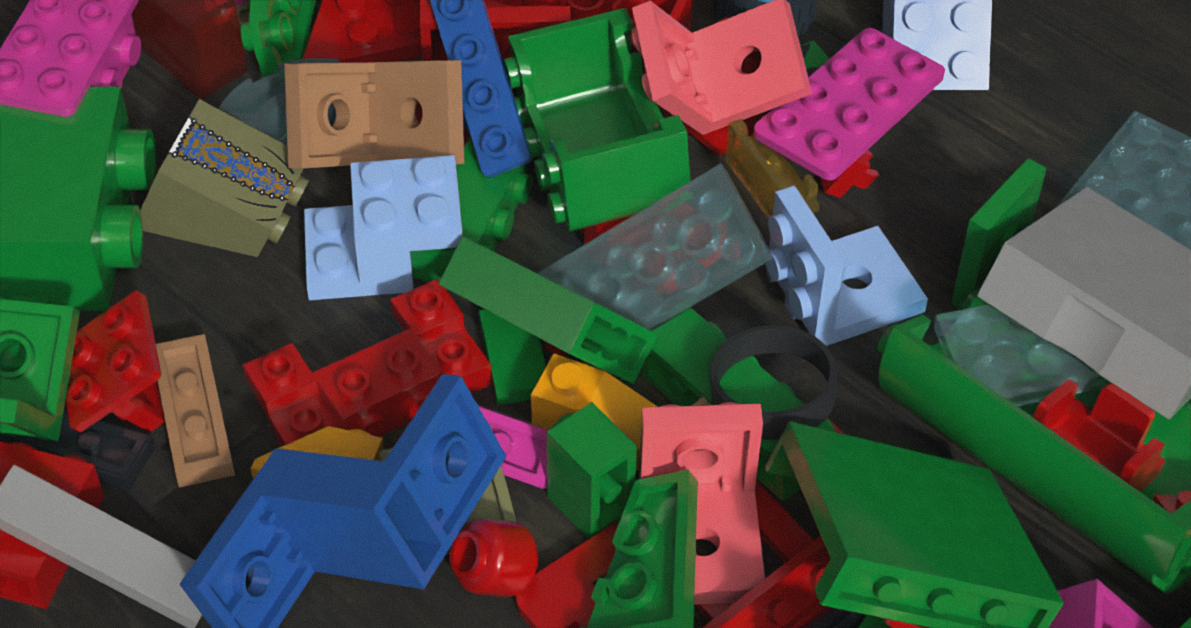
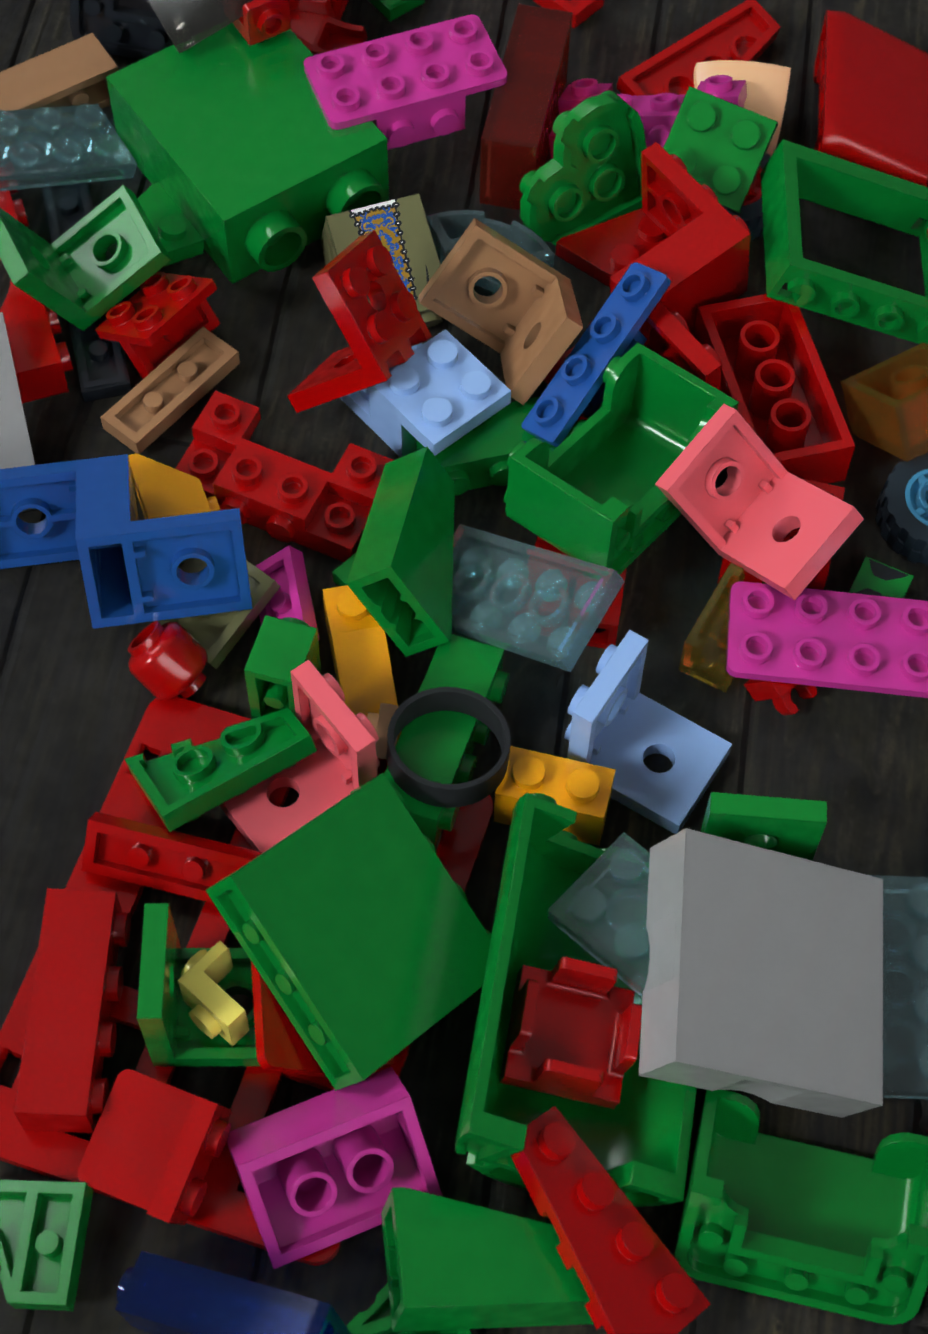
camera: 55 degrees right, 10 degrees up
none -> red bracket [287,230,432,413]
none -> light orange brick [493,746,616,846]

